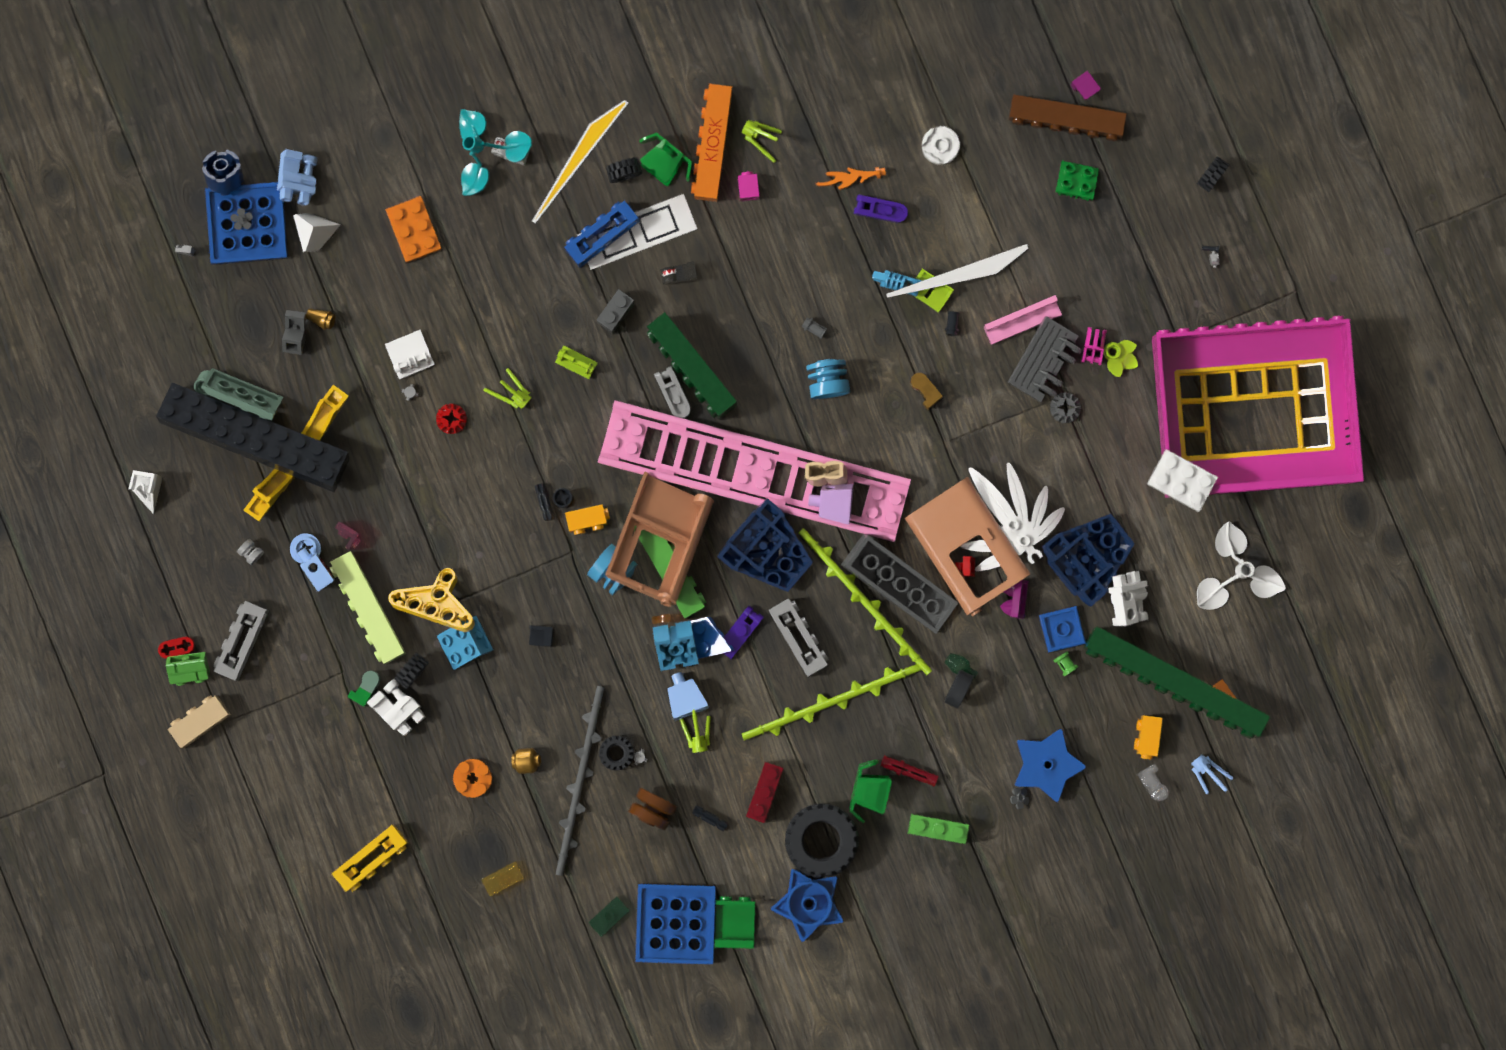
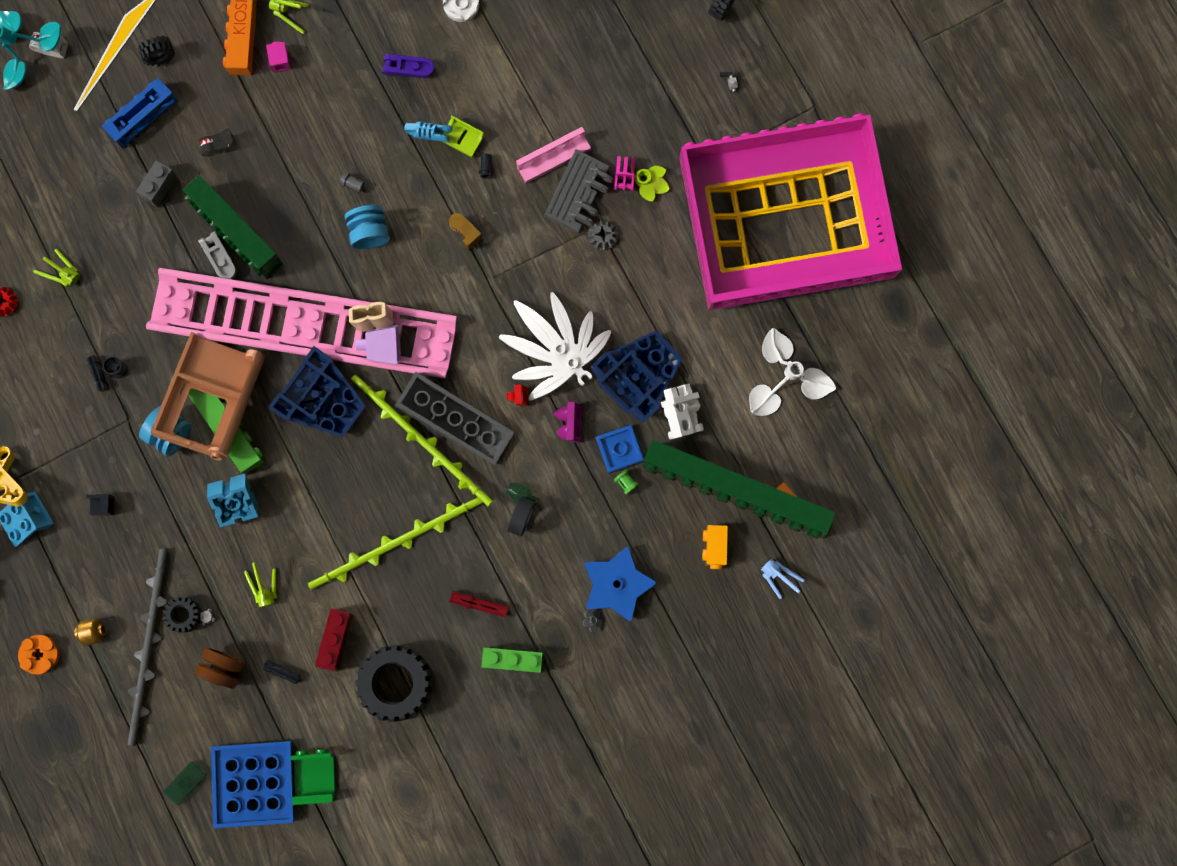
camera: 10 degrees left, 5 degrees down
clear yellow plate [481,861,524,896] -> none
lime hinge [555,346,598,379] -> none
light orange brick [565,504,610,535] -> none
white sticker [577,194,697,269] -> none
green piece [639,132,692,186] -> none
clear orange tile [651,614,671,625] -> none
light blue torso [668,672,709,721] -> none
blue wing [691,617,734,659] -> none
dark purple plate [723,606,764,659] -> none
light grey brick [769,598,829,677] -> none
blue plate [771,869,843,942] -> none
orange piece [816,167,886,190] -> none
green piece [849,759,892,824] -> none
white sticker [886,244,1028,298] -> none
nougat piece [905,477,1030,616] -> none
green hinge [1055,161,1099,201] -> none
clear leg [1137,764,1168,801] -> none
white plate [1147,450,1218,512] -> none

